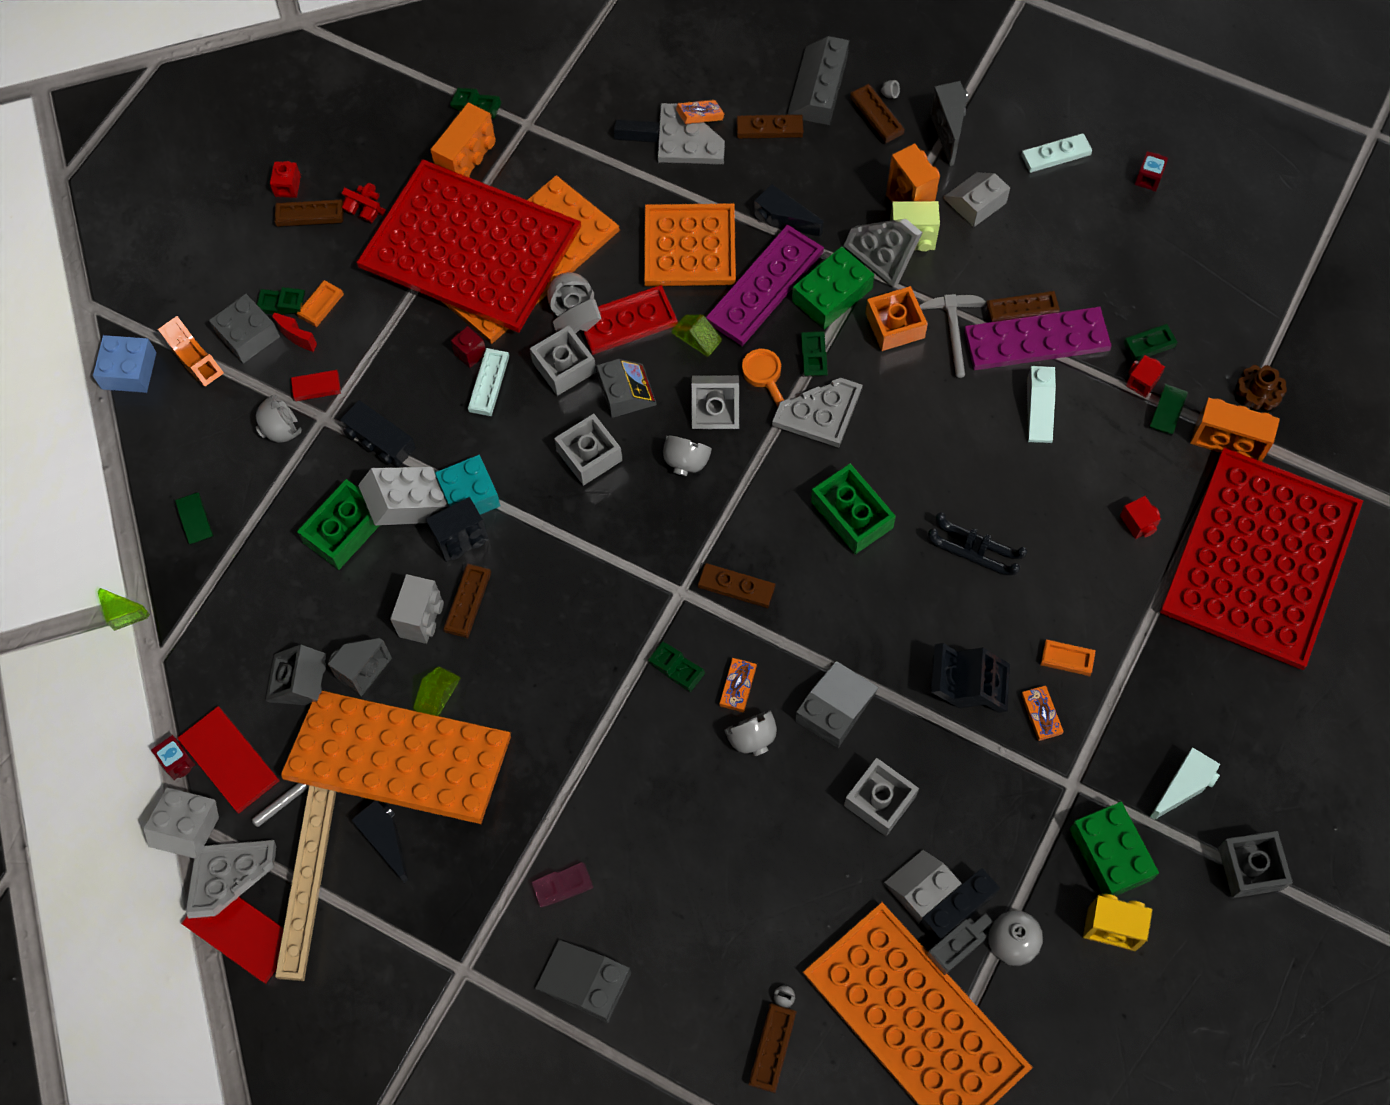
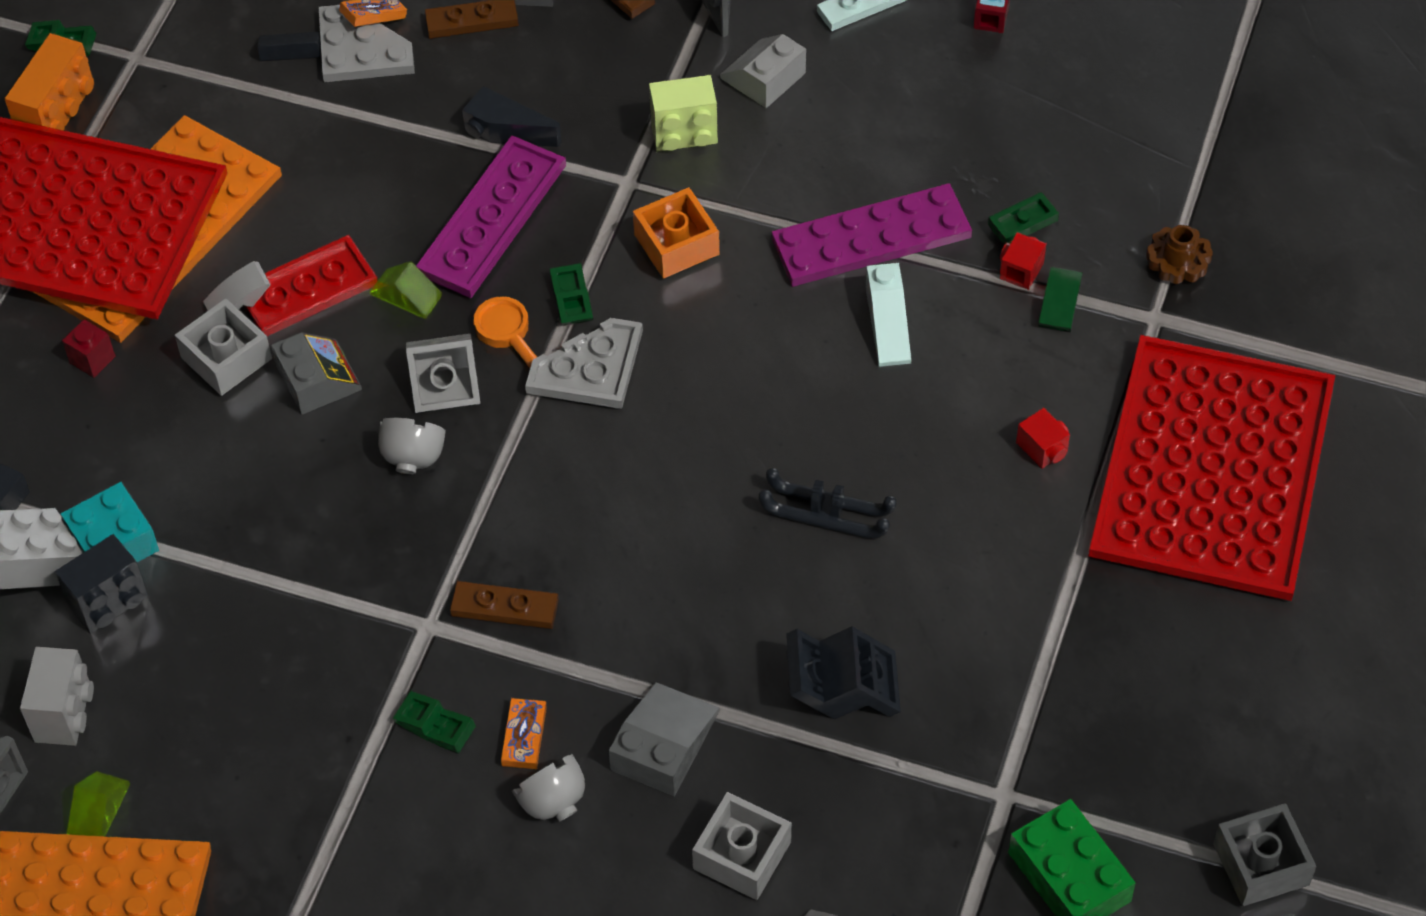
camera: 10 degrees left, 10 degrees down
reddish brown plate [444,564,491,638] -> none
light aqua plate [468,348,509,416] -> none
light grey cylinder [547,272,594,317] -> none
light grey brick [554,414,622,486] -> none
orange plate [645,203,736,286] -> none
green brick [792,246,874,329] -> none
green brick [811,463,896,555] -> none
light grey plate [844,219,923,286] -> none
orange brick [886,144,940,203] -> none
light grey piece [920,294,986,378] -> none
reddish brown plate [986,291,1060,322] -> none
tile [1021,686,1064,741] -> none
orange tile [1041,639,1096,676] -> none
light aqua slope [1150,748,1220,820] -> none
orange brick [1190,397,1280,462] -> none

